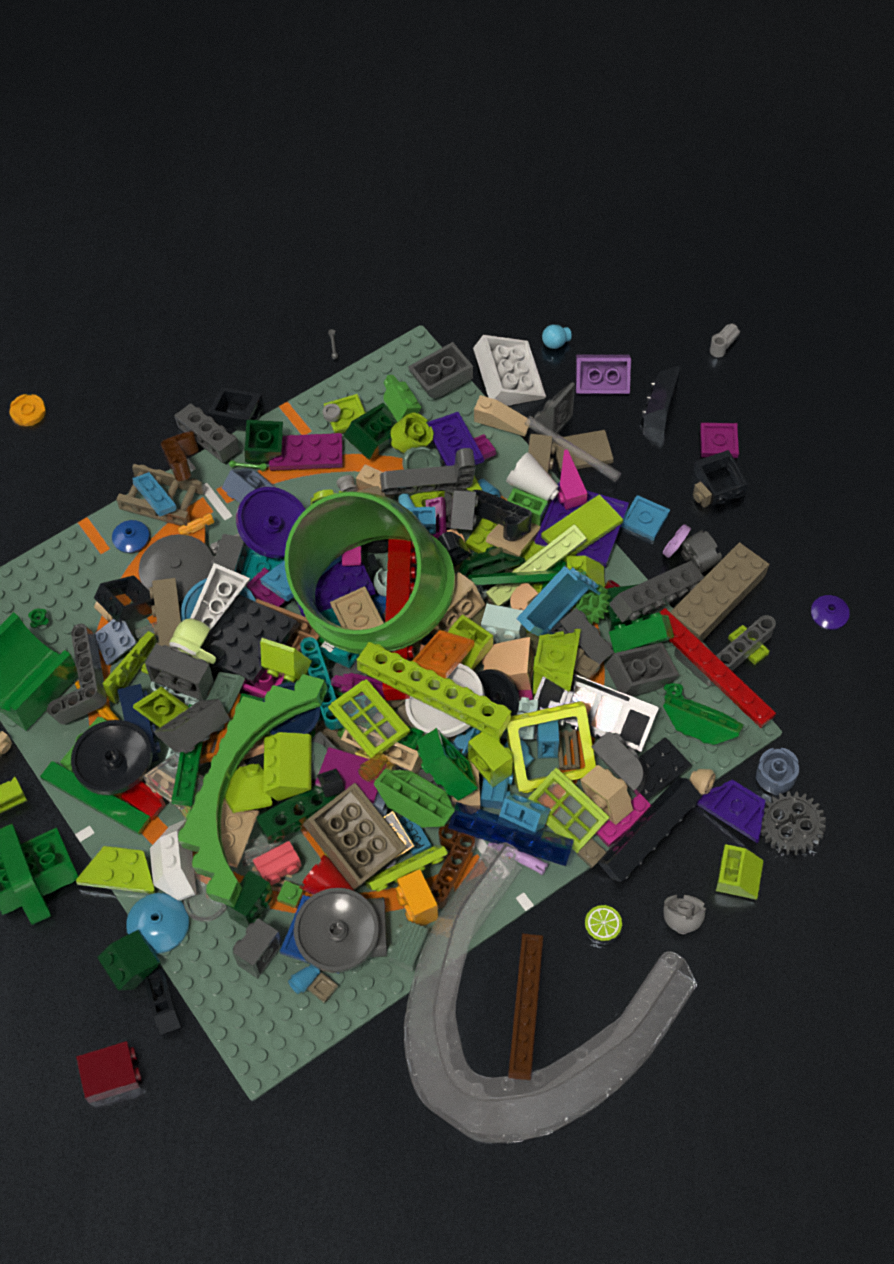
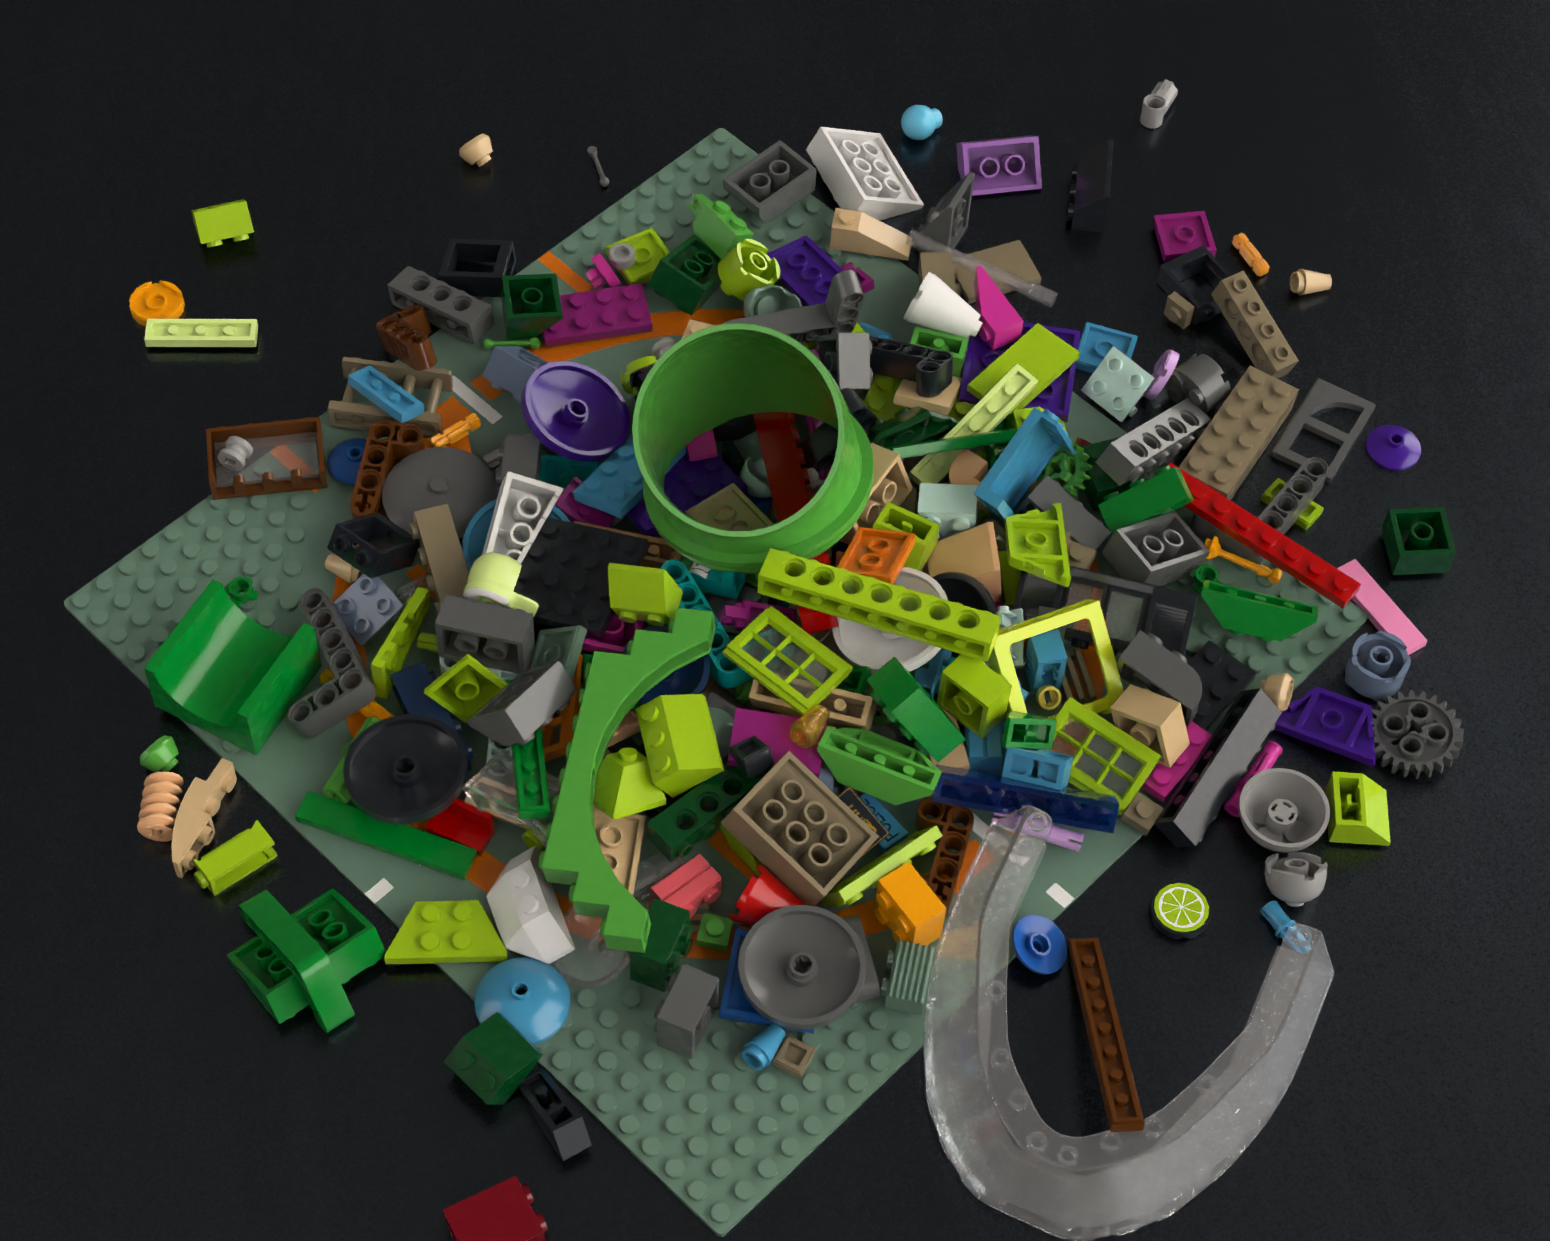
camera: 15 degrees left, 5 degrees down
none -> yellowish green plate [144,319,258,347]
none -> lime slope [191,199,254,248]
none -> window [206,417,328,500]
none -> light grey wheel [217,436,253,472]
none -> reddish brown beam [350,420,425,519]
none -> tan cone [459,133,493,167]
none -> dark pink tile [586,252,621,290]
none -> green slope [1002,711,1057,749]
none -> blue dish [1012,915,1067,975]
none -> light yellow hinge [1036,685,1061,710]
none -> light aqua hinge [1081,346,1155,422]
none -> light orange piece [1204,536,1283,584]
none -> dark tan brick [1211,270,1299,379]
none -> dark pink pin [1224,741,1282,817]
none -> light orange axle [1232,233,1270,277]
none -> light grey piece [1239,768,1330,853]
none -> dark azure axle [1260,900,1311,958]
none -> dark grey window [1270,378,1376,484]
none -> tan cone [1290,269,1332,295]
none -> bright pink tile [1337,559,1428,655]
none -> dark green brick [1381,507,1456,575]

